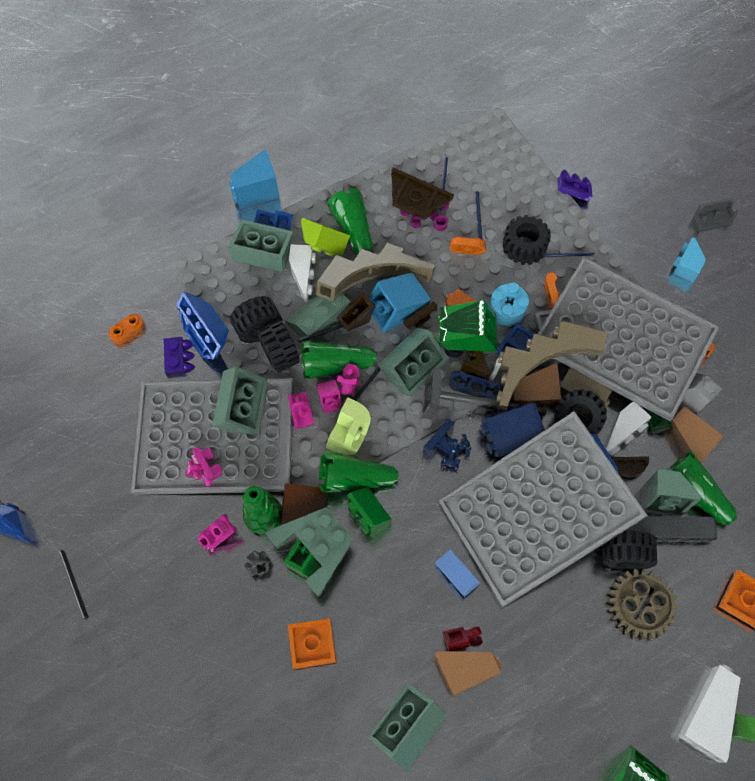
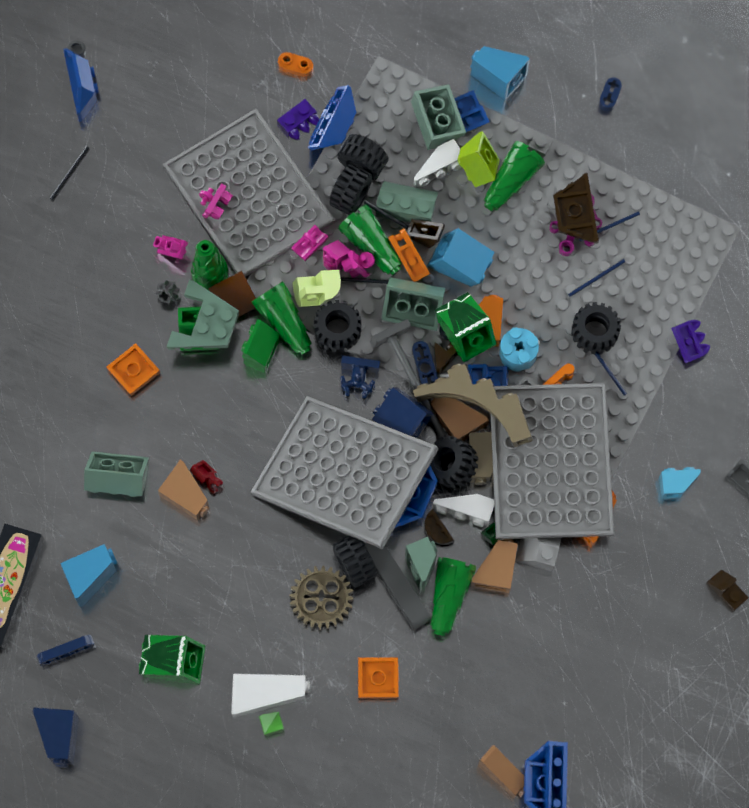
camera: 55 degrees right, 5 degrees up
sand green slope [212,367,268,435] -> none
dark tan arch [316,243,435,302] -> none
dark brown plate [403,301,437,329] -> none
medium blue slope [435,550,480,597] -> none
orange plate [449,236,486,255] -> none
none -> black tyre [314,300,361,352]
none -> orange plate [388,228,430,282]
none -> dark blue beam [599,77,622,112]

